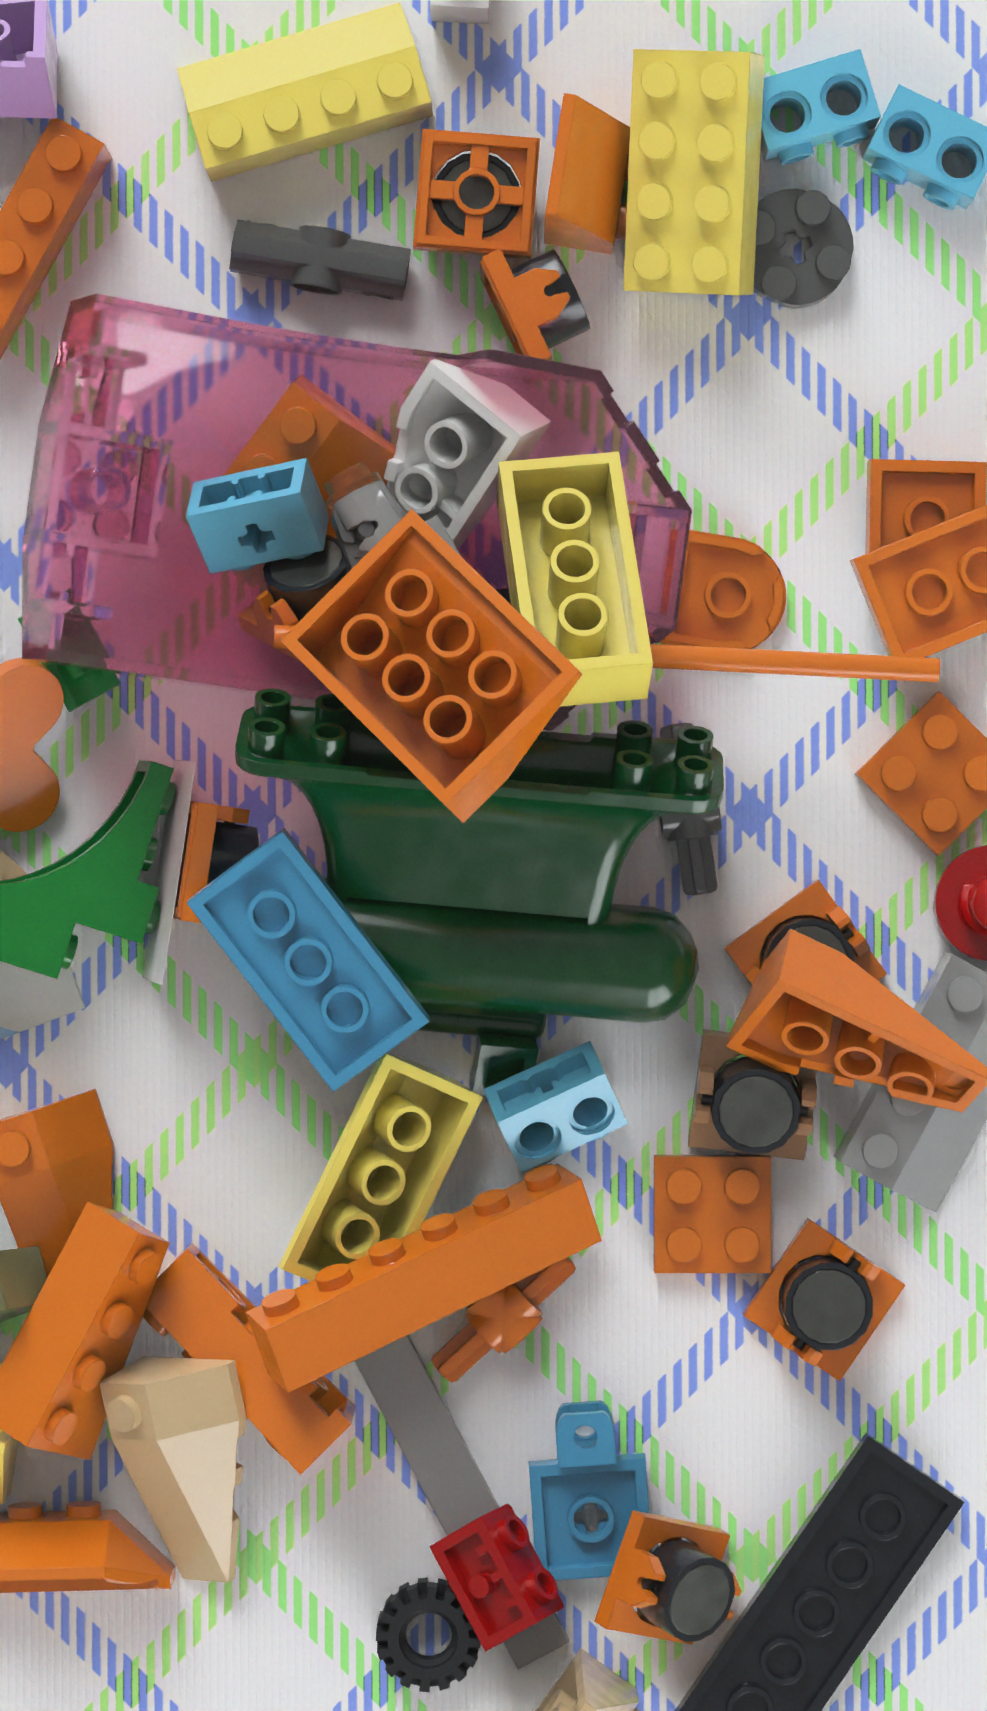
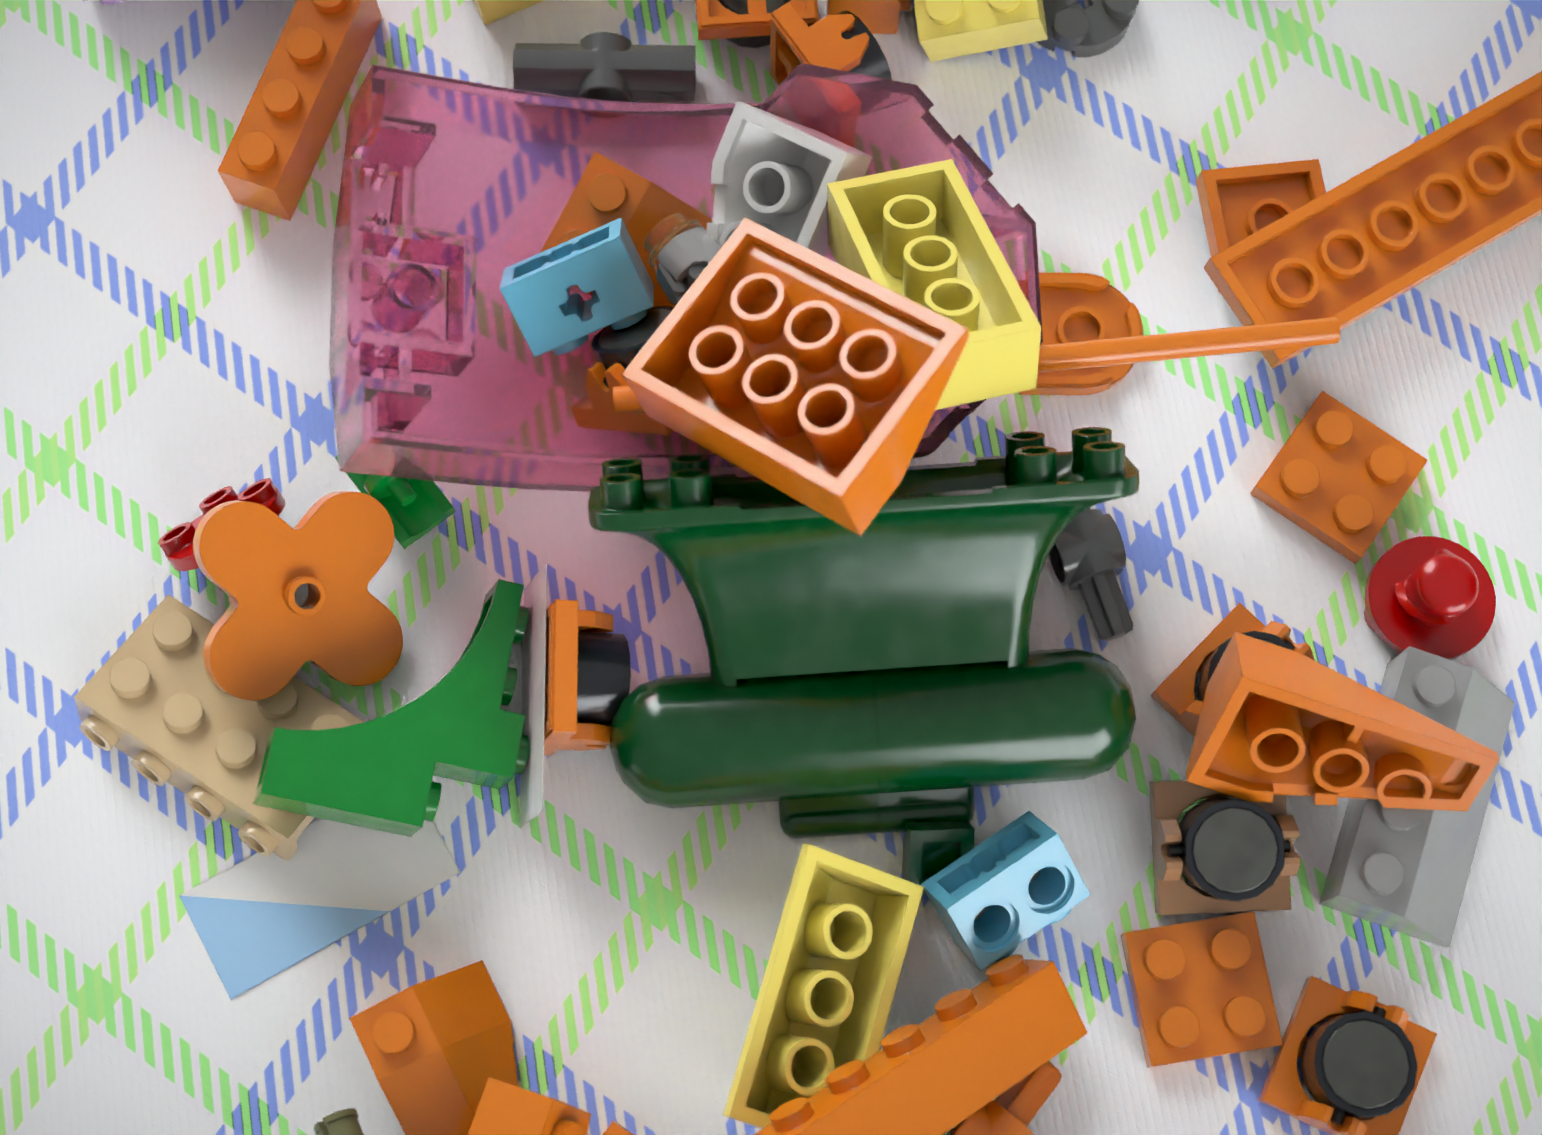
camera: 15 degrees left, 15 degrees down
dark azure plate [187,828,430,1092] -> none

